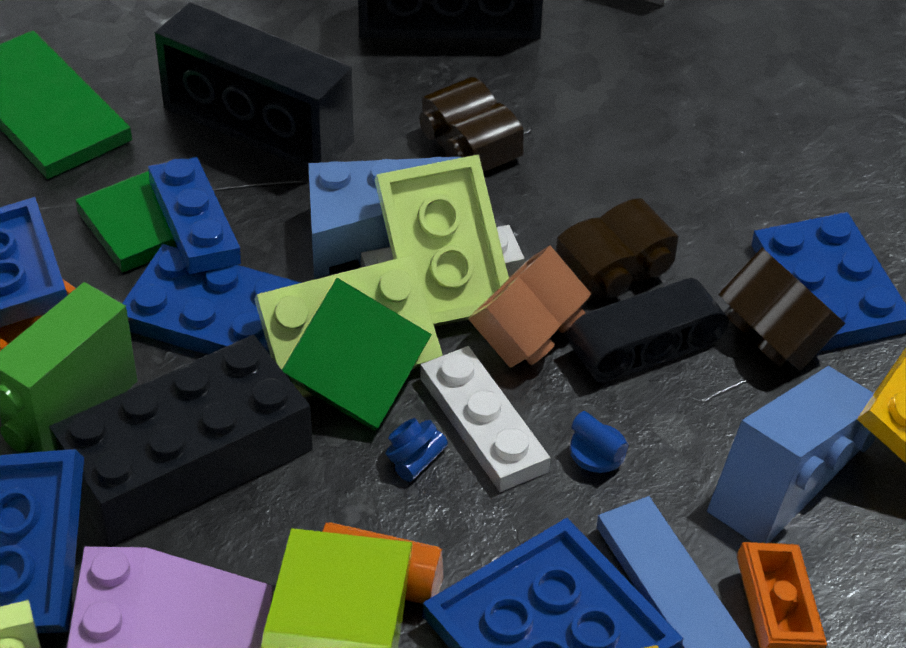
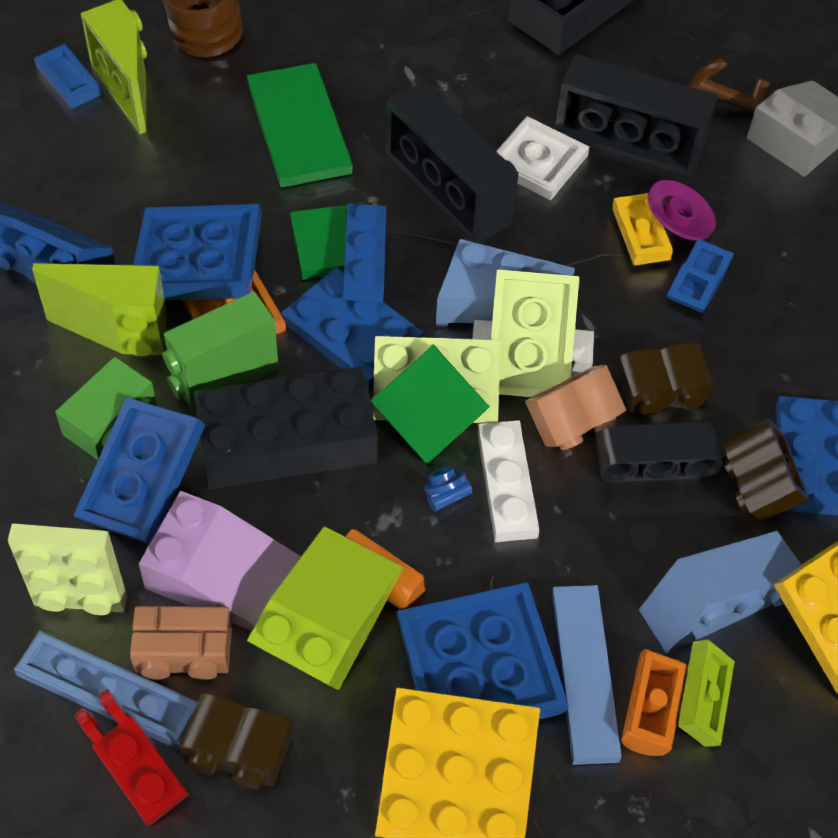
camera: 20 degrees right, 10 degrees up
dark brown brick [419,77,524,172] -> none
blue plate [570,411,629,473] -> none
none -> white tile [497,116,589,201]
none -> yellow plate [612,193,673,266]
none -> magenta dish [648,180,716,240]
none -> blue slope [667,240,734,313]
none -> lime plate [678,639,735,747]

